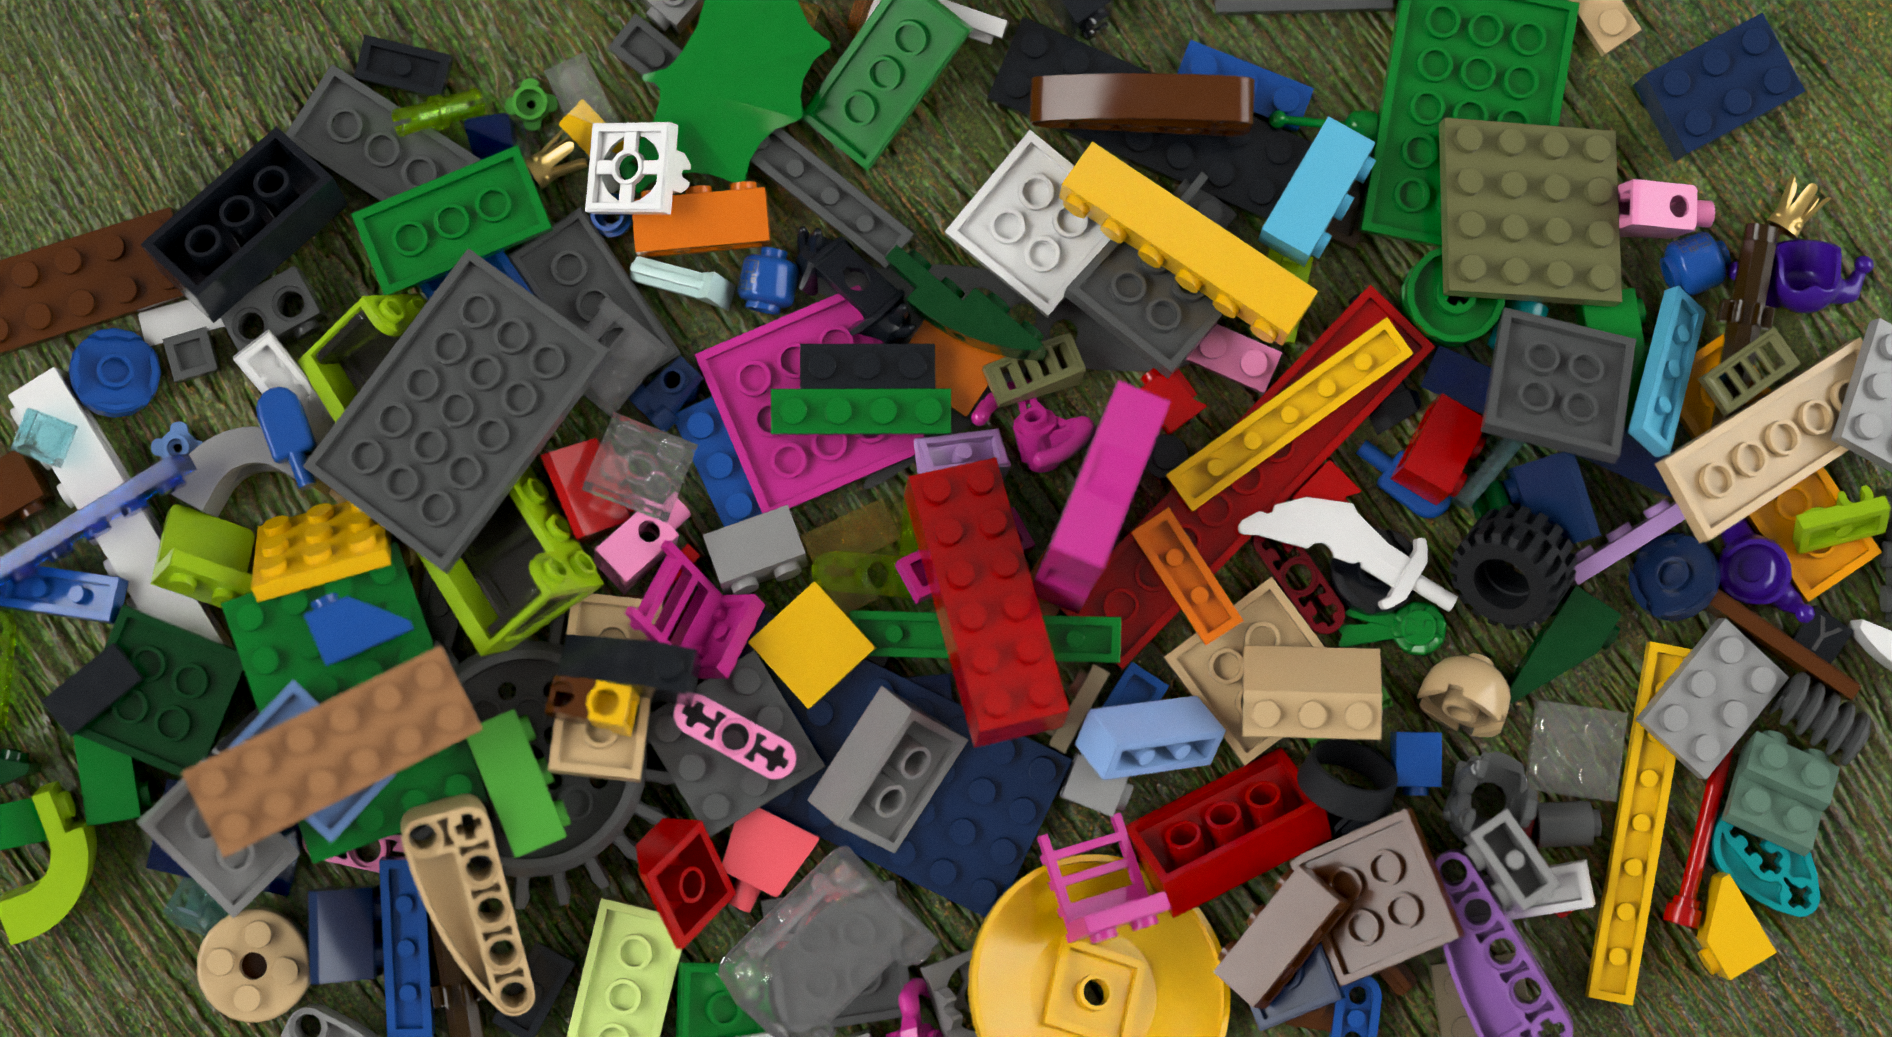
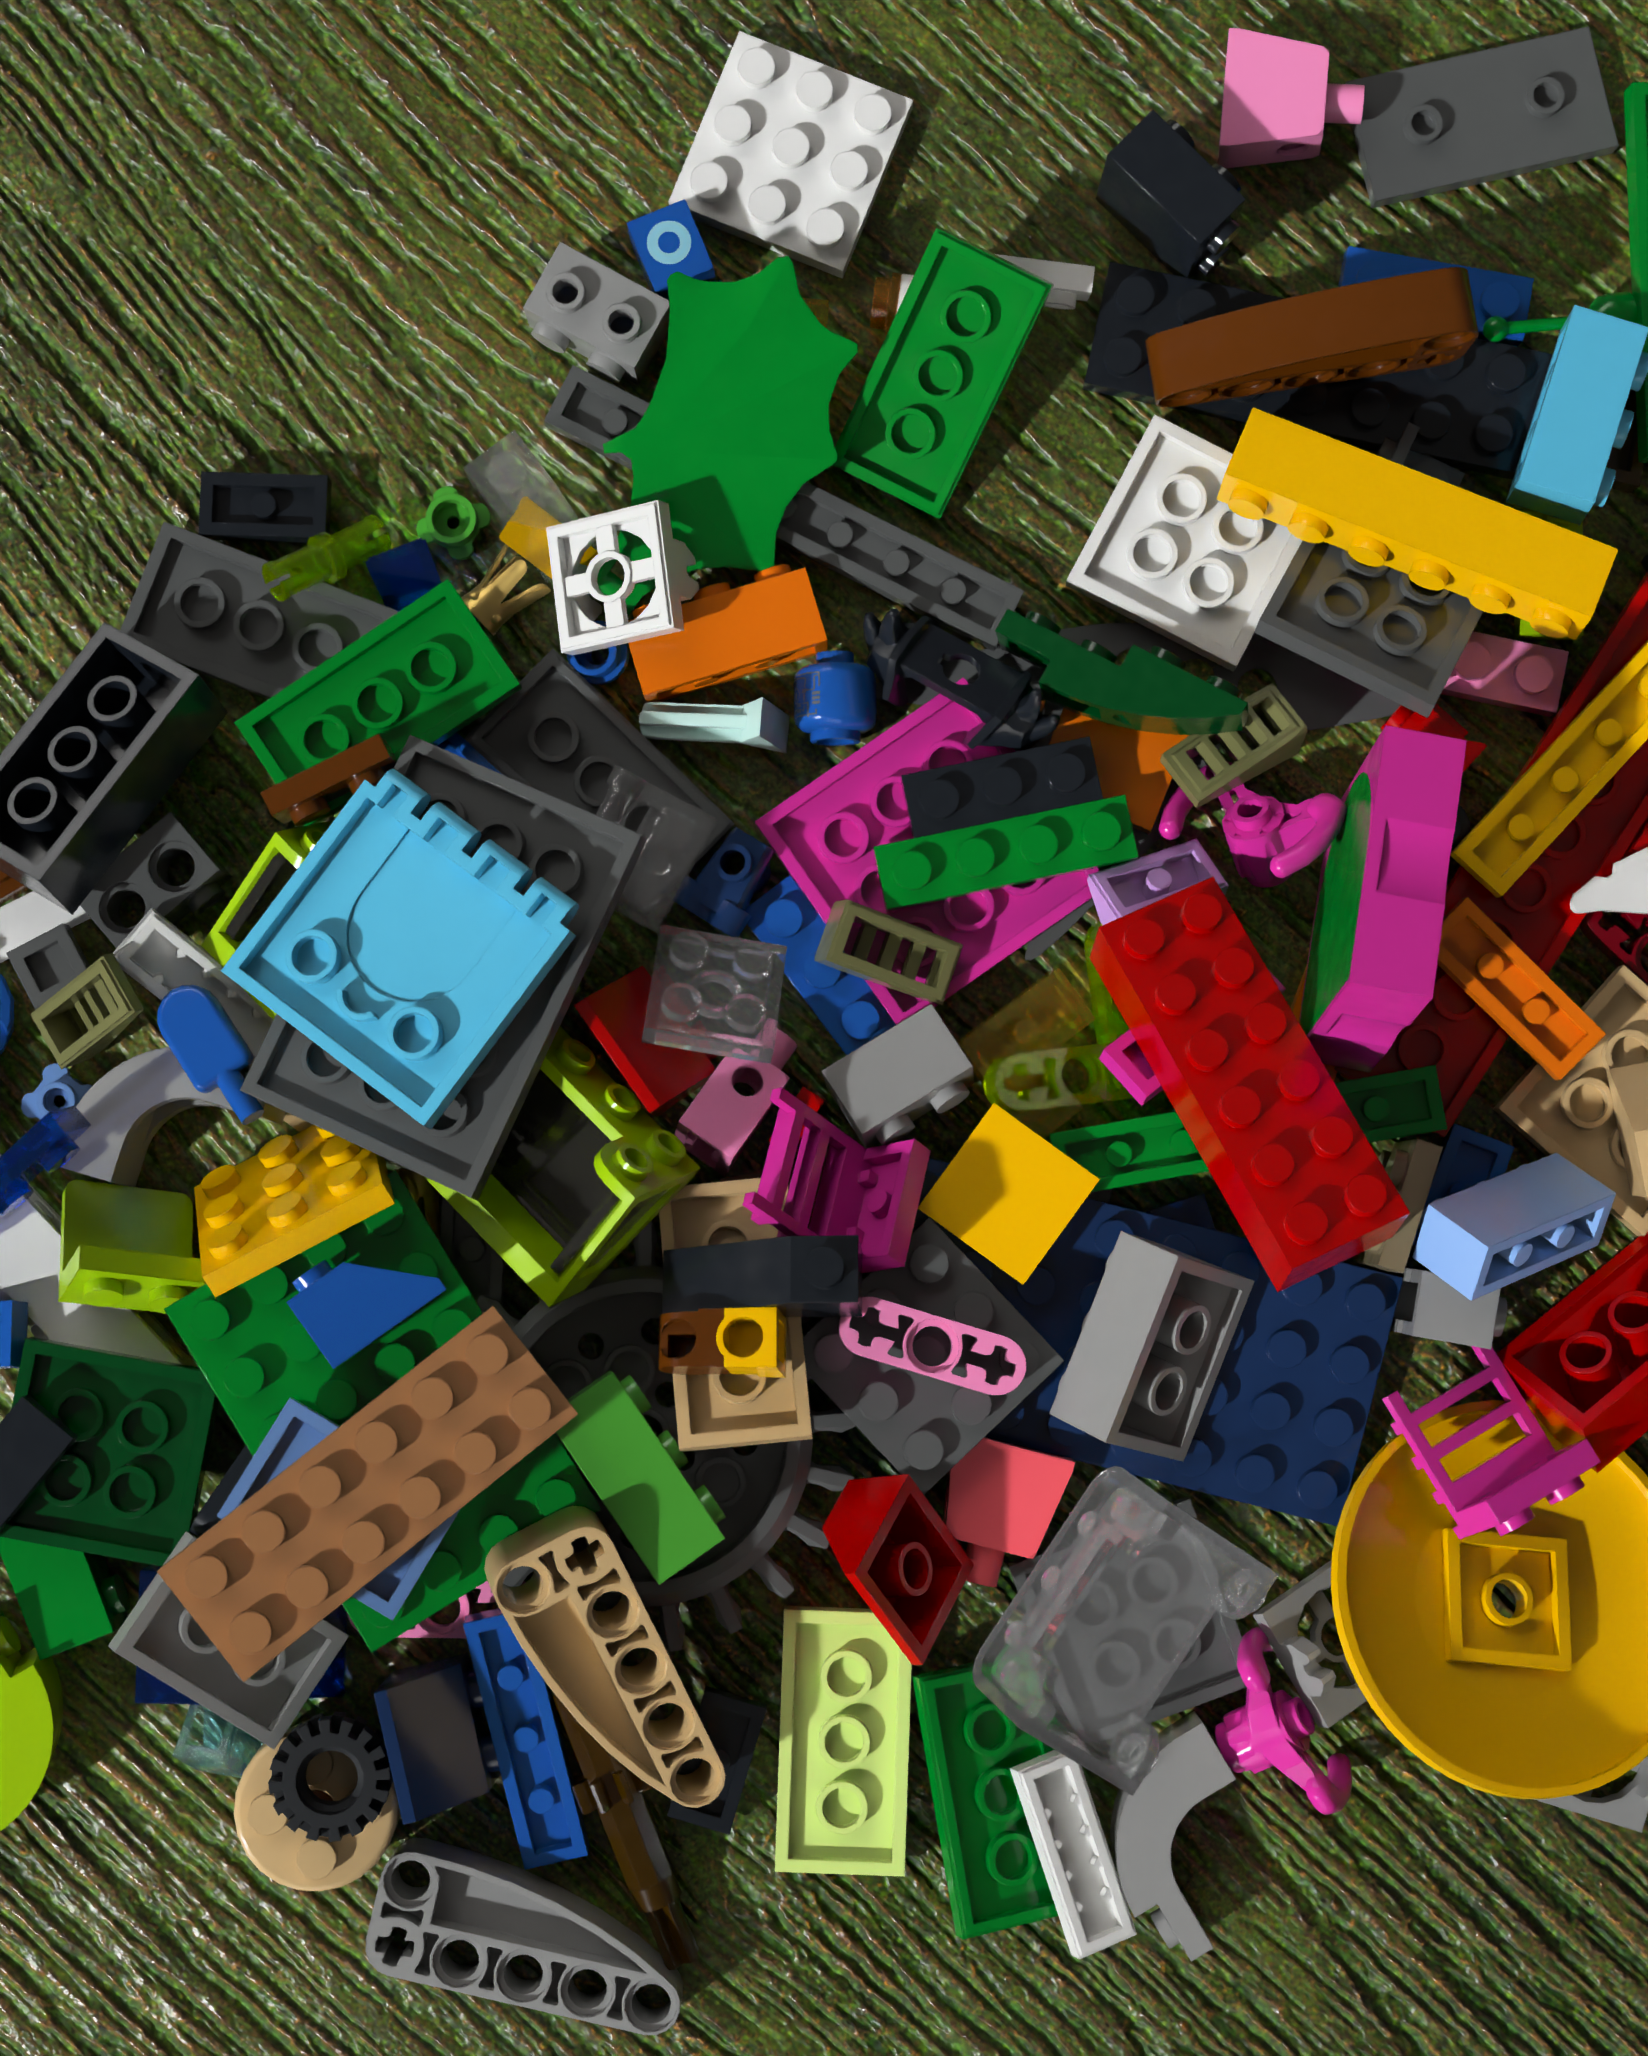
camera: 10 degrees left, 0 degrees up
none -> olive slope [30,953,144,1069]
none -> medium azure hinge [221,768,579,1129]
none -> reddish brown plate [260,734,397,826]
none -> black tyre [268,1711,393,1842]
none -> olive slope [814,899,963,1005]

